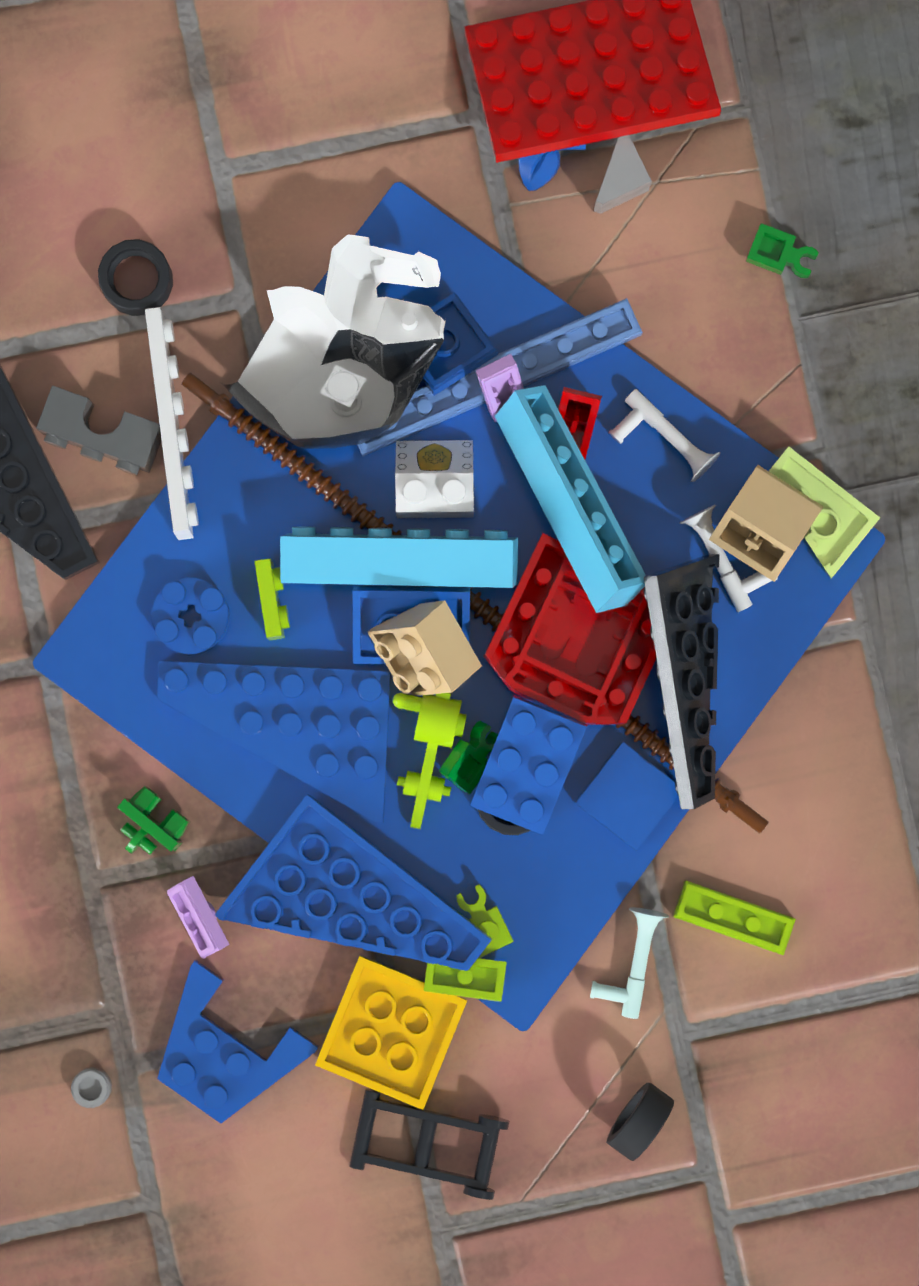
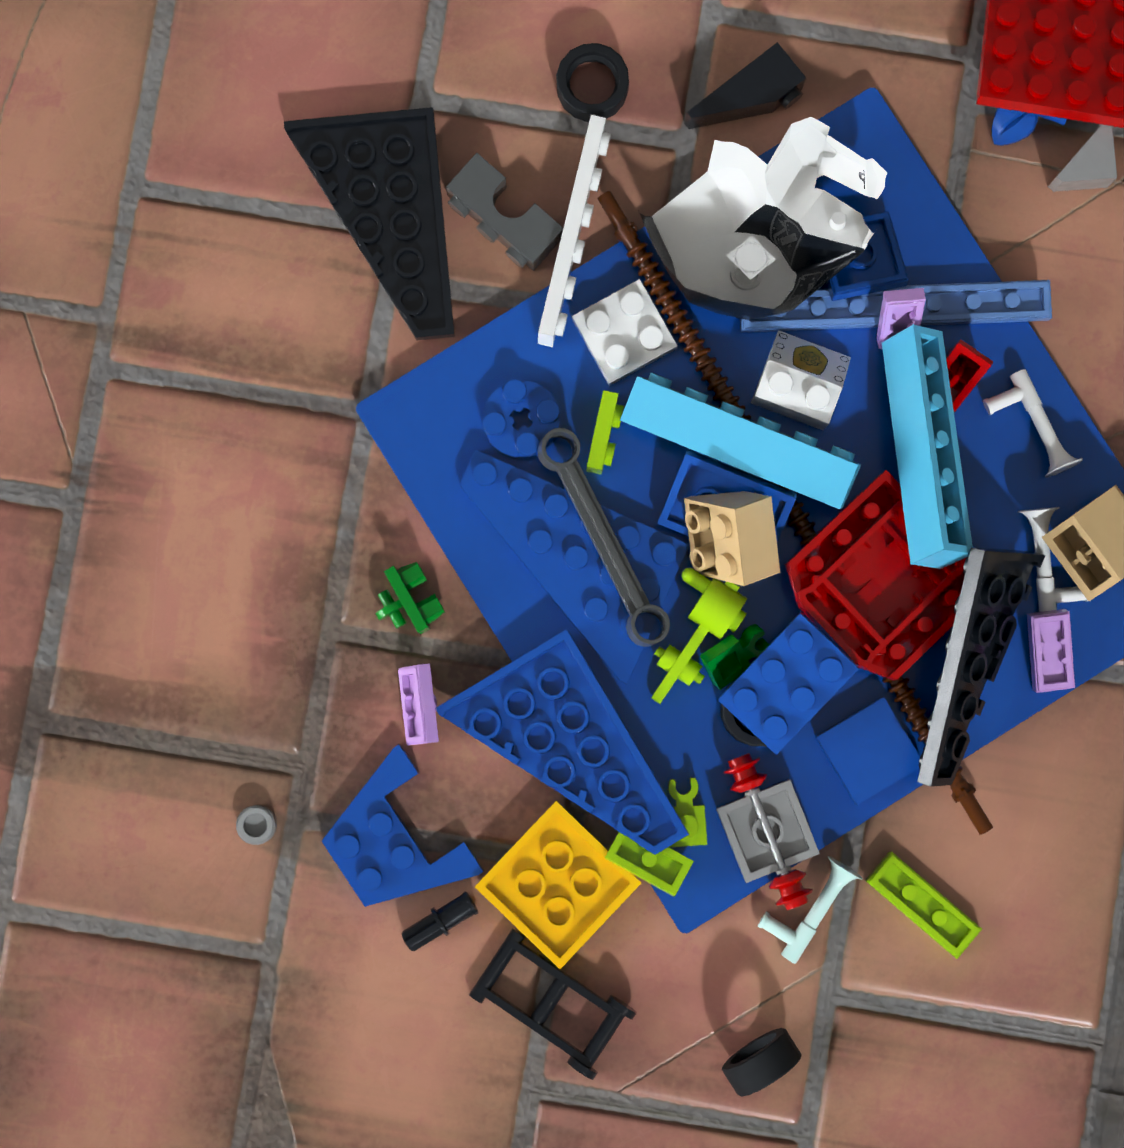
camera: 25 degrees right, 0 degrees up
none -> black axle [401,891,479,951]
none -> dark grey piece [538,428,670,647]
none -> white plate [572,279,677,386]
none -> black slope [684,42,806,129]
none -> light grey plate [716,753,820,910]
none -> lavender plate [1027,609,1075,693]

